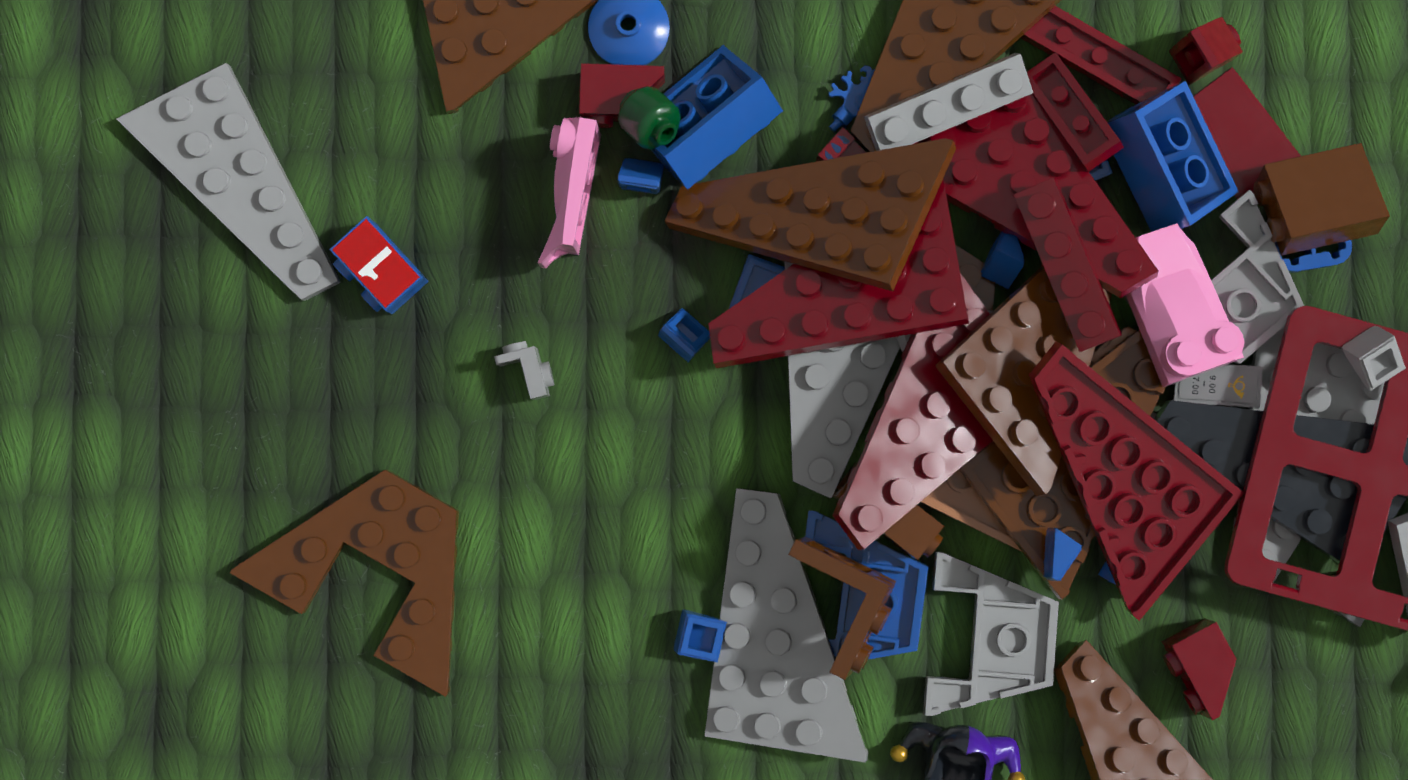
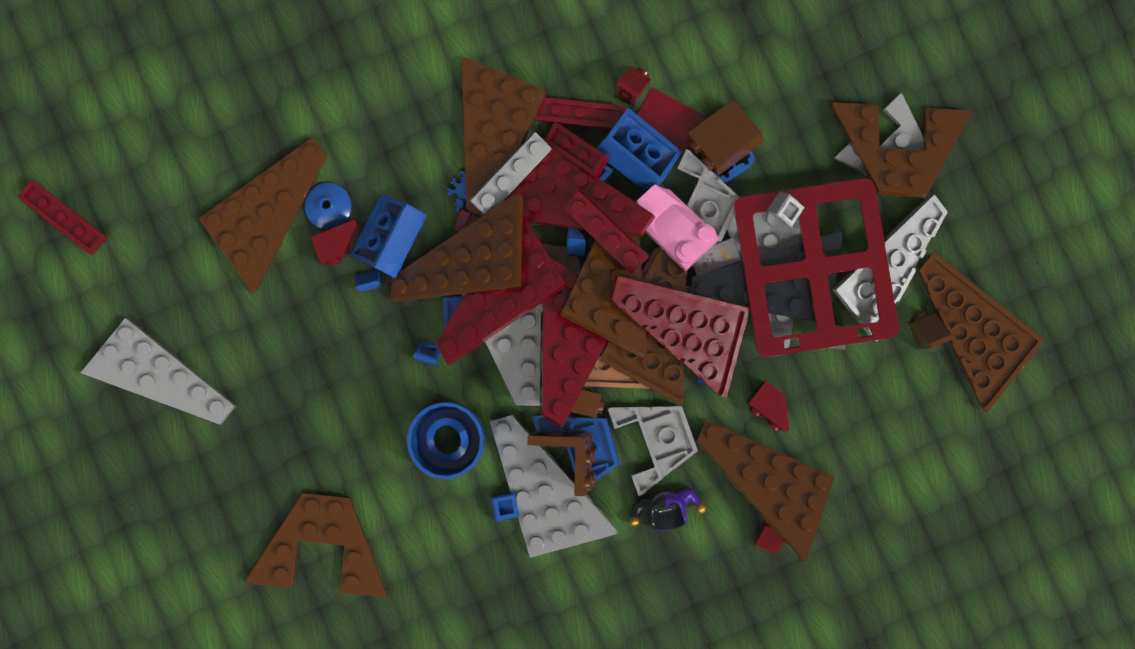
camera: 20 degrees left, 0 degrees up
red brick [329,216,429,314] -> none
light grey bracket [494,341,555,400] -> none
bright pink slope [537,117,601,269] -> none
dark green head [618,86,681,150] -> none
blue slope [1043,528,1082,581] -> none
none -> blue piece [407,402,486,479]

